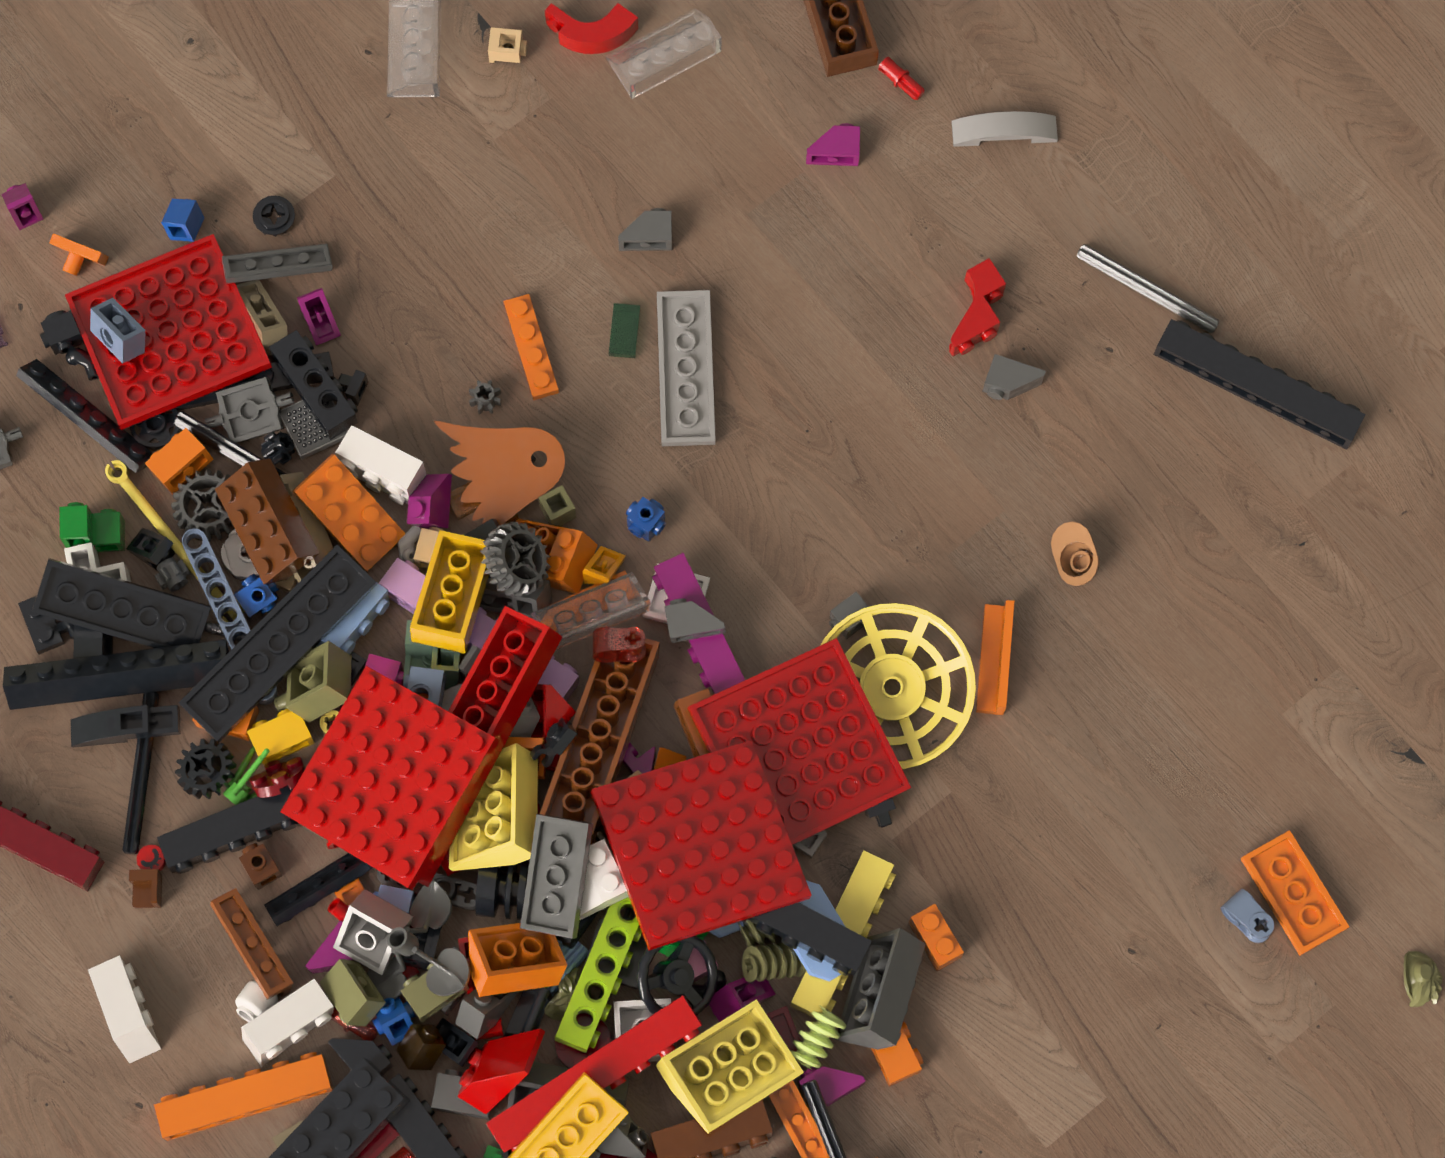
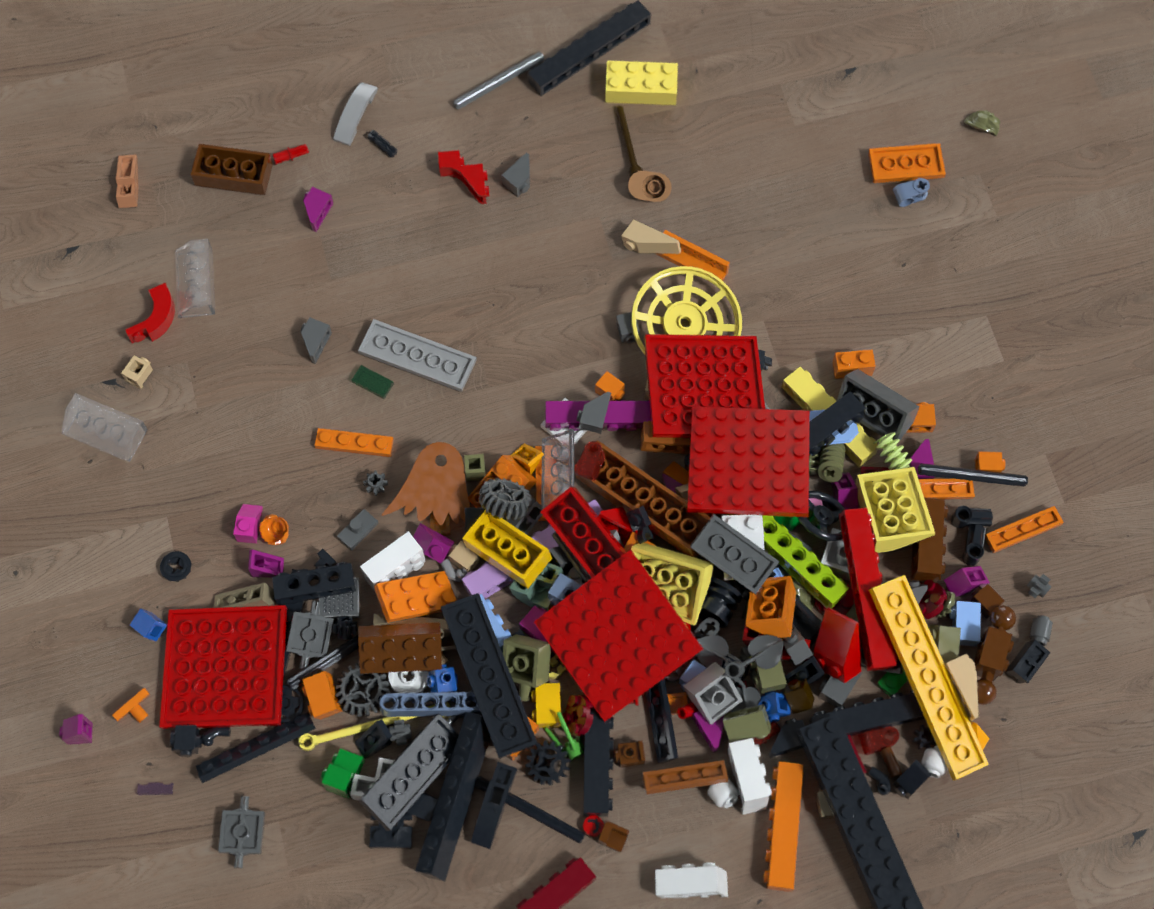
camera: 65 degrees left, 5 degrees down
sand blue brick [90,298,145,364] -> none
dark grey tile [222,244,332,284] -> none
blue brick [626,497,666,542] -> none
none -> dark pink slope [233,504,263,544]
none -> orange hair [259,514,289,545]
none -> dark grey tile [337,509,379,551]
none -> black axle [368,130,398,158]
none -> orange brick [595,371,625,401]
none -> light yellow brick [605,61,678,105]
none -> dark brown piece [616,105,643,177]
none -> tan slope [621,220,681,254]

